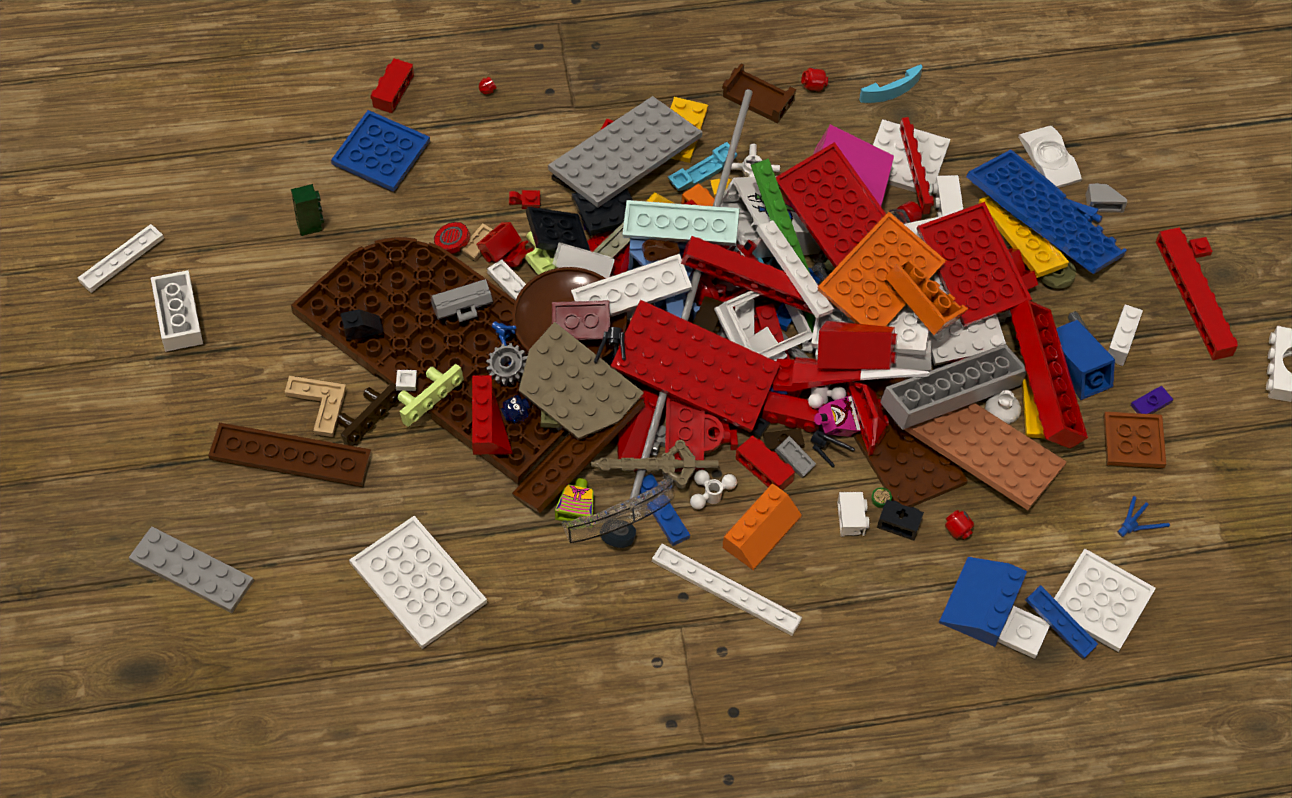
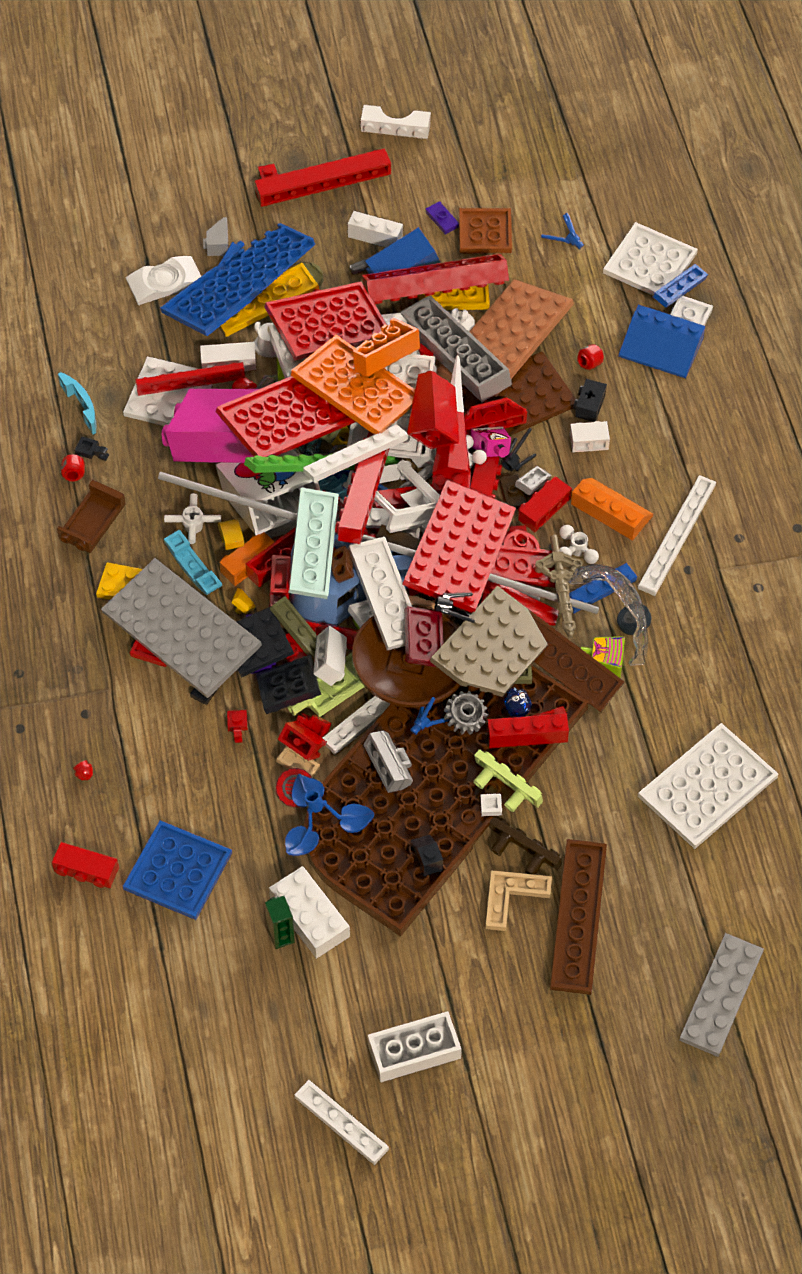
camera: 90 degrees left, 0 degrees up
tile [871,488,892,508] -> none
none -> black plate [74,436,109,461]
none -> white brick [269,866,350,959]
none -> blue plant [285,774,374,856]

